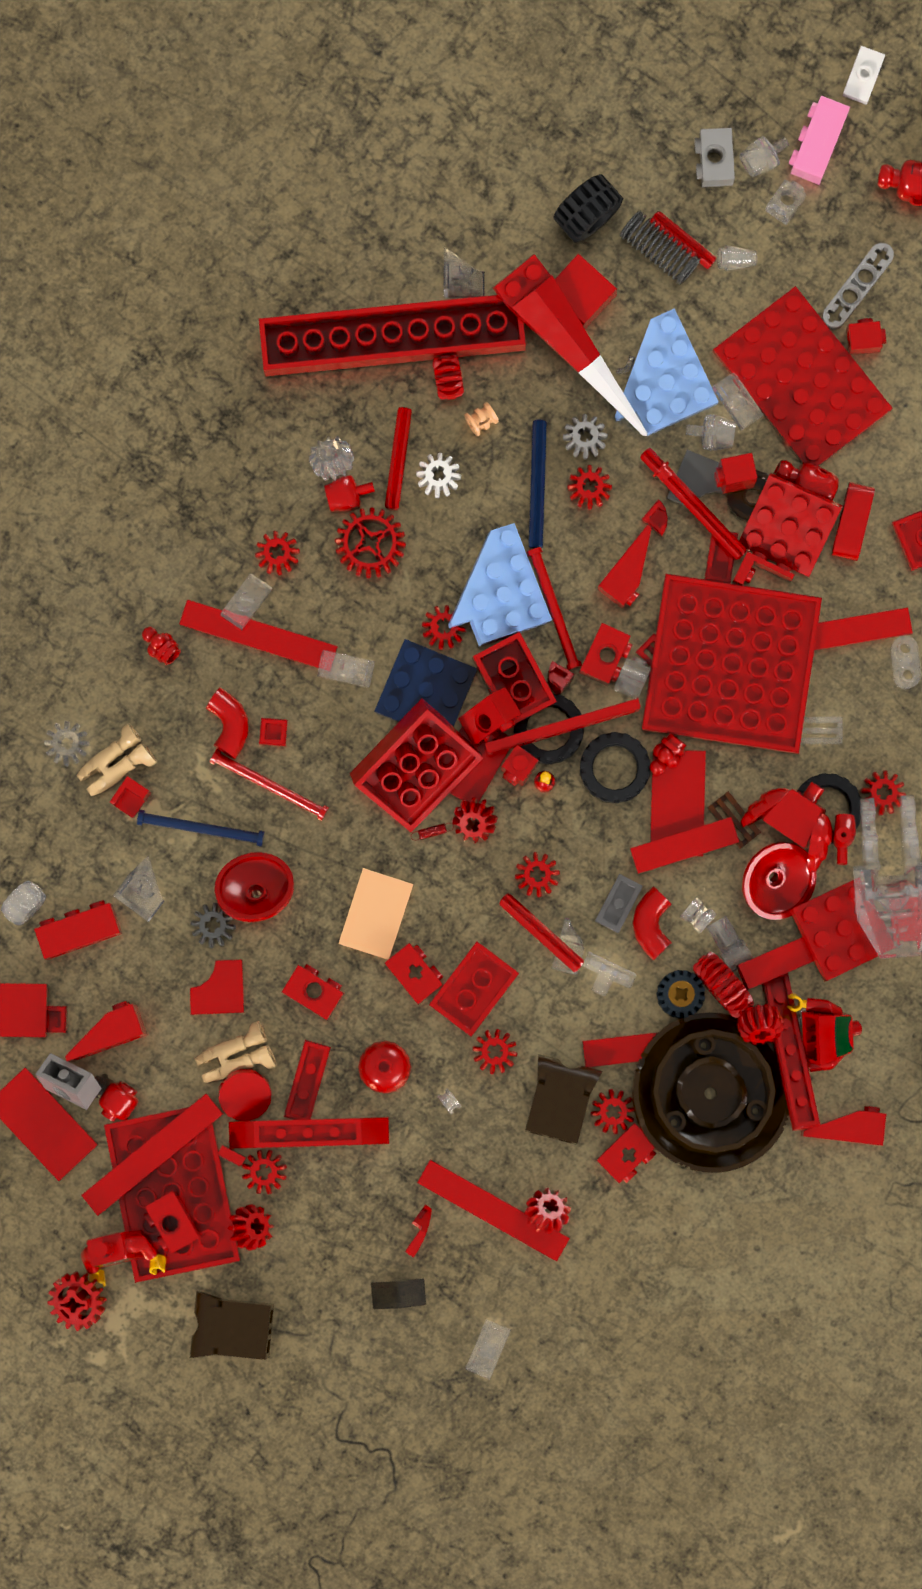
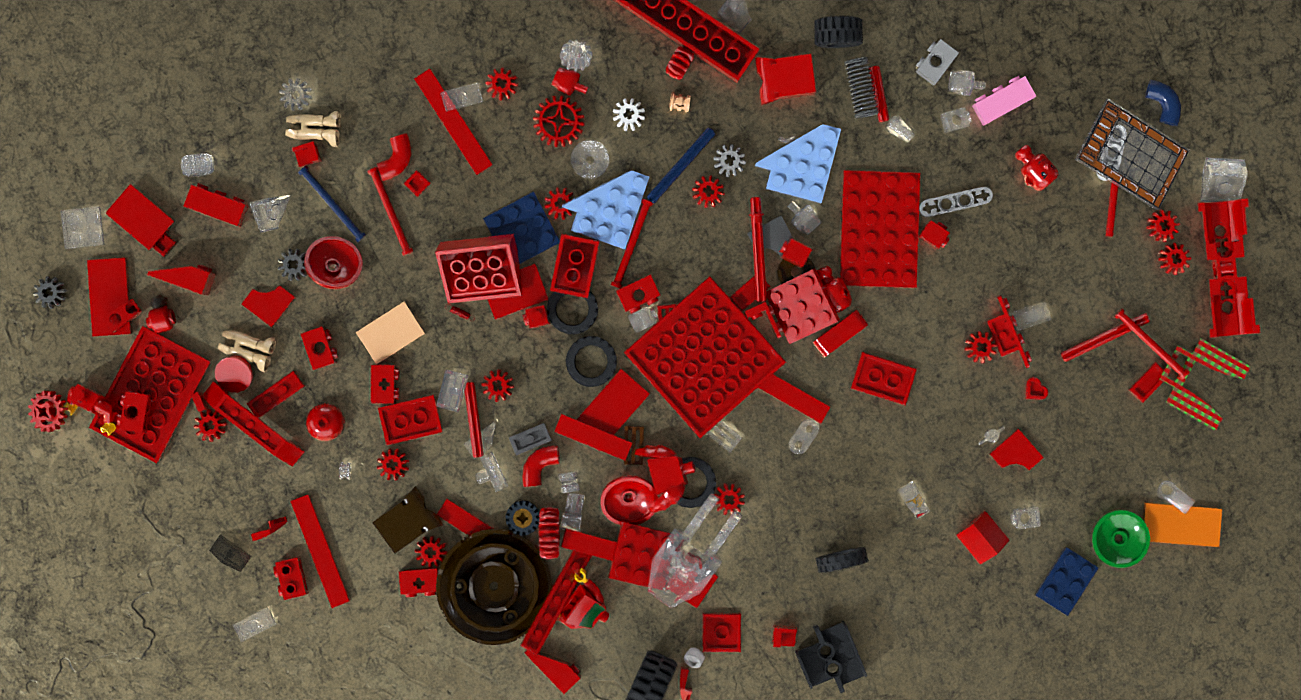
camera: 35 degrees right, 5 degrees up
light grey brick [35,1053,102,1110] -> none
red tile [81,1093,223,1216] -> none
red piece [142,627,181,665] -> none
dark brown piece [190,1291,274,1360] -> none
red gear [227,1204,274,1251] -> none
clear tile [317,650,375,688] -> none
red axle [385,407,412,510] -> none
red gear [452,797,498,843] -> none
red brick [458,687,522,746] -> none
red tile [485,698,641,756] -> none
red plate [492,254,647,436] -> none
red gear [525,1188,571,1235] -> none
red hinge [534,771,555,792] -> none
red tile [547,661,575,695] -> none
red slope [598,525,652,609] -> none
red tile [641,499,668,537] -> none
red piece [650,733,687,775] -> none
clear plate [712,372,764,431] -> none
red gear [737,1004,784,1045] -> none
red piece [833,814,856,865] -> none
white plate [842,46,885,105] -> none
none -> red leg [103,299,142,333]
none -> red brick [273,556,309,600]
none -> clear slope [436,370,468,412]
none -> clear dish [571,140,609,179]

